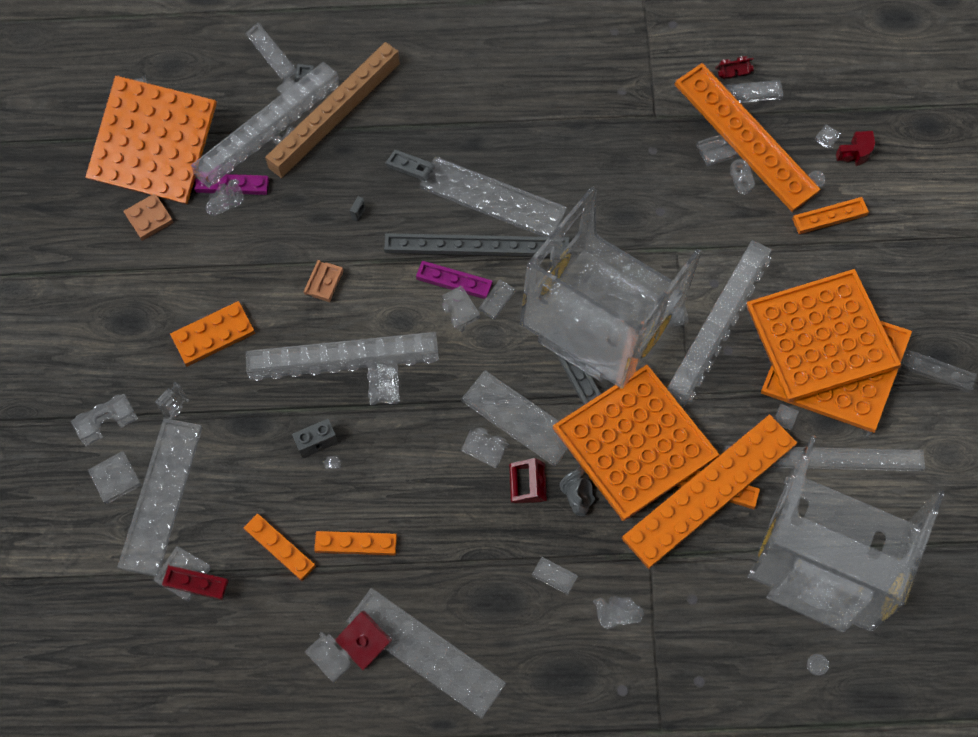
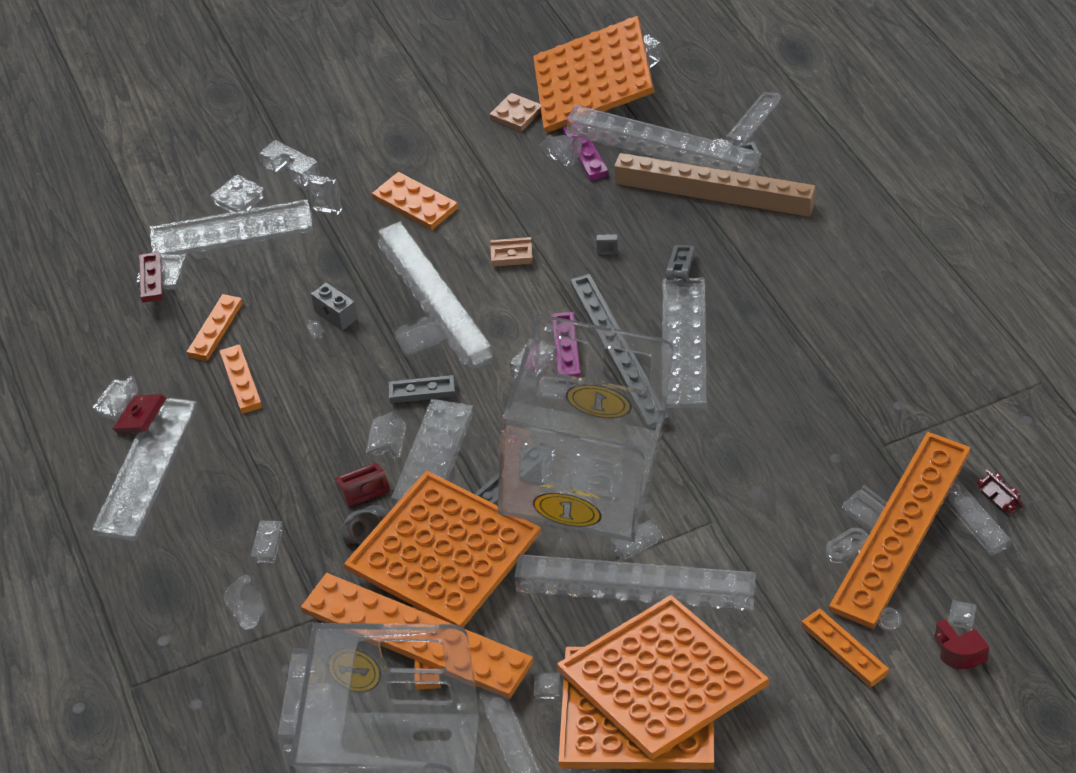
camera: 70 degrees right, 20 degrees down
none -> dark grey plate [389,375,455,403]

